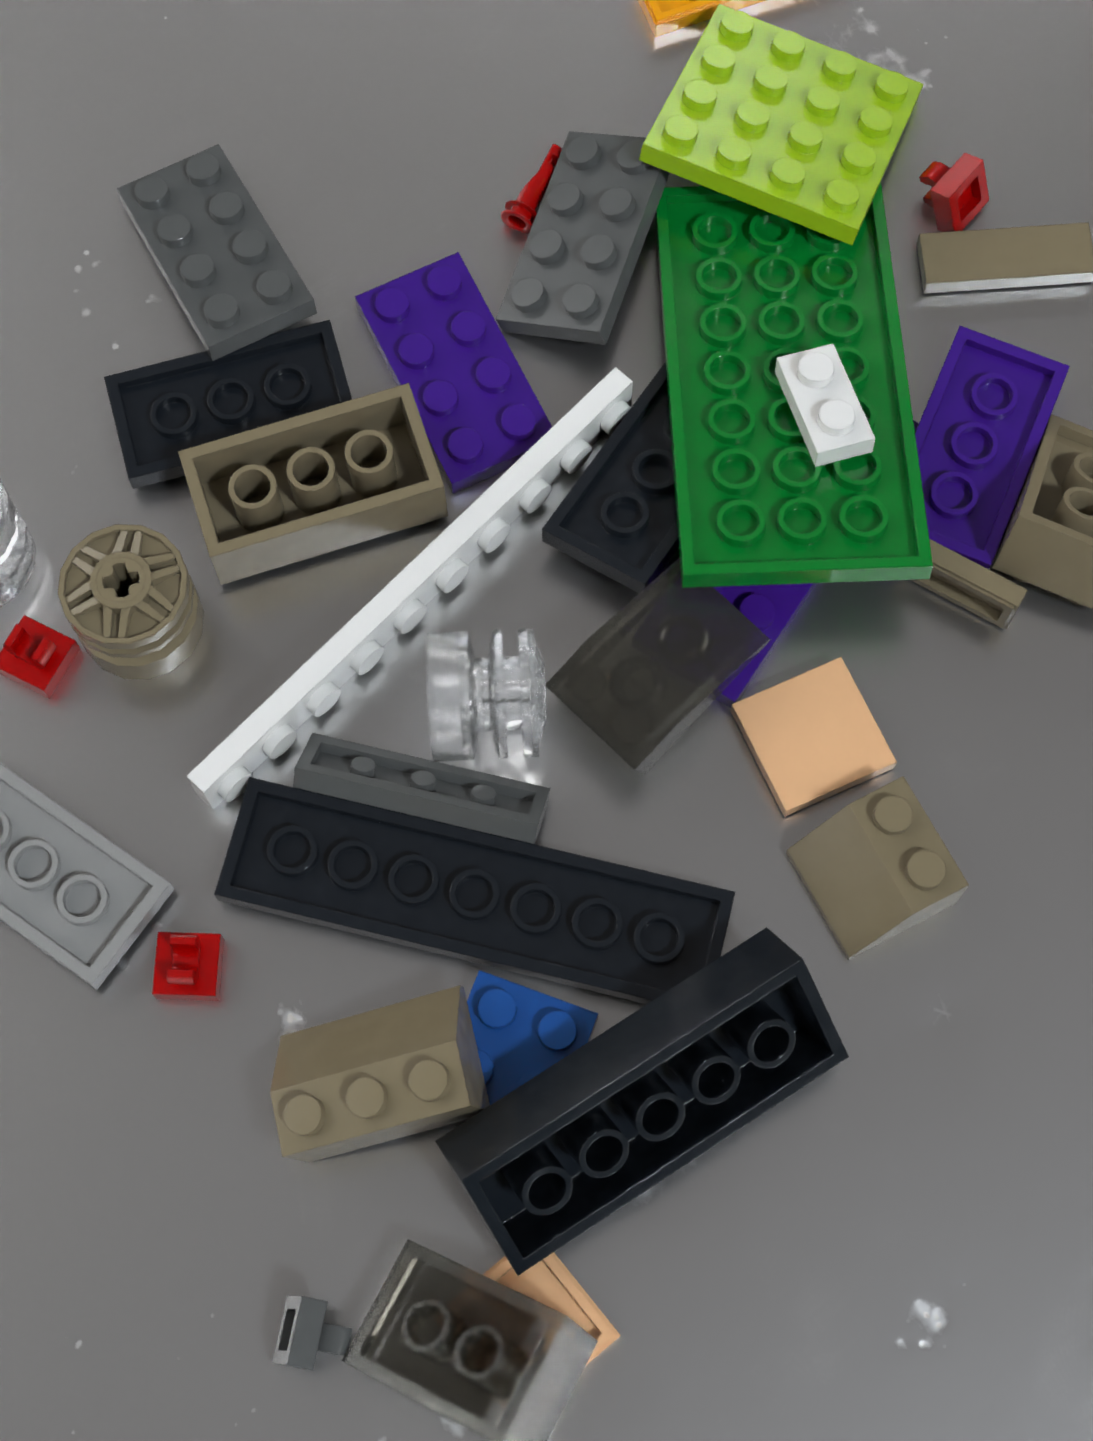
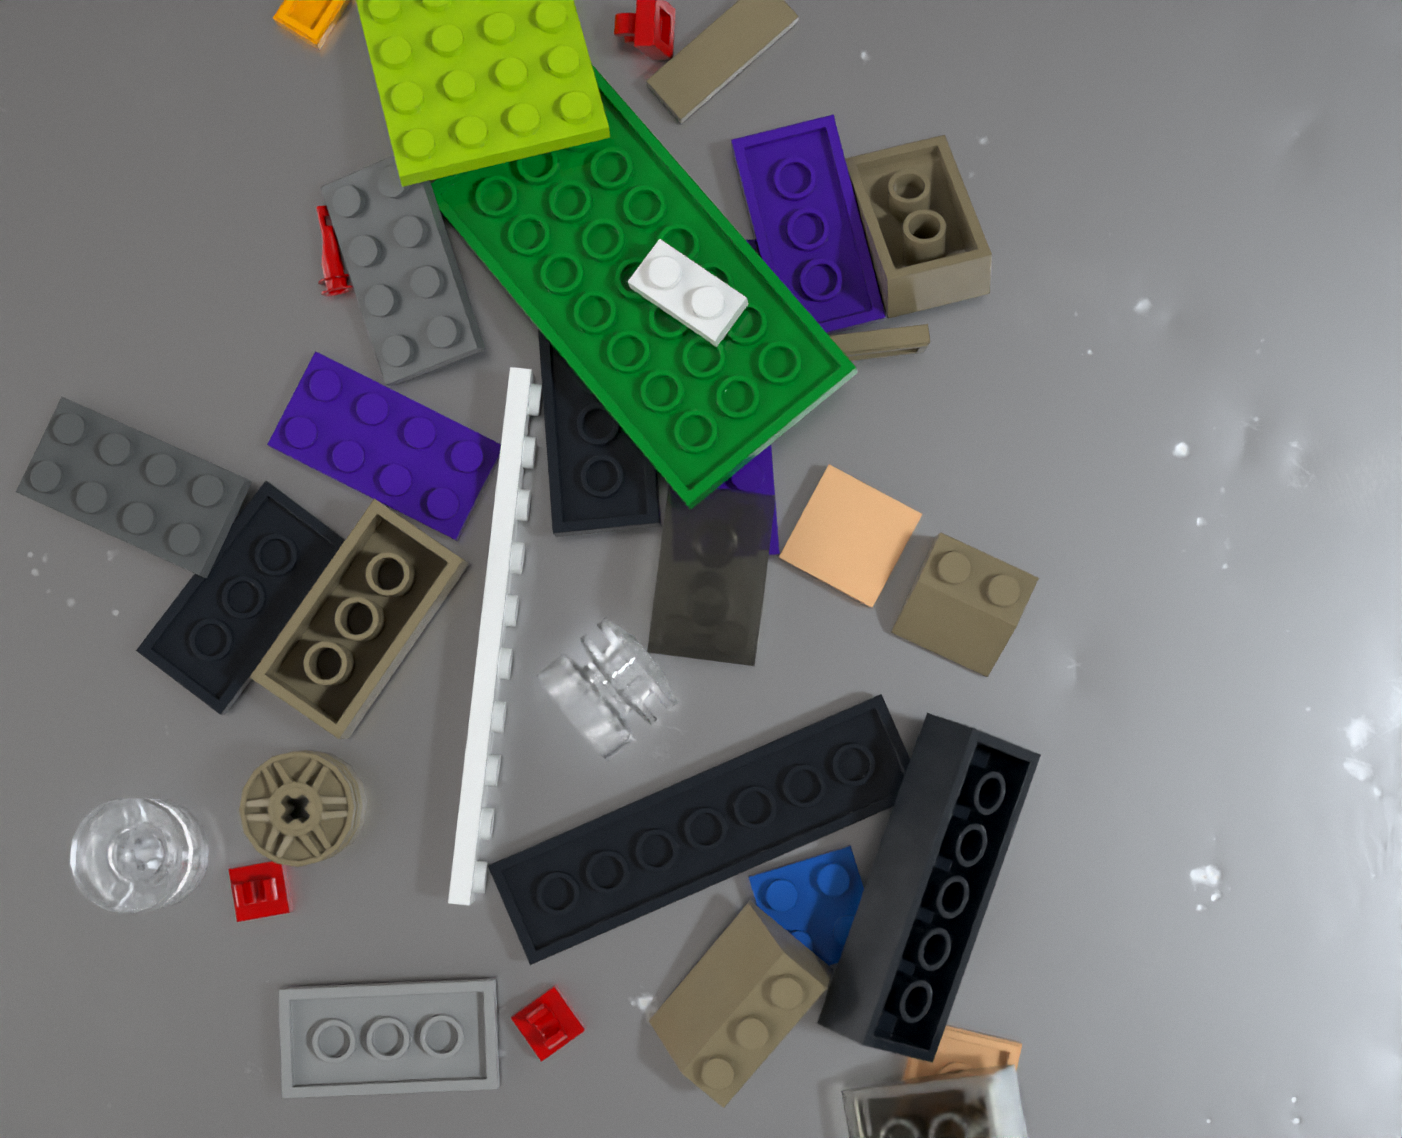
camera: 35 degrees left, 15 degrees up
dark grey plate [293,733,550,844] -> none

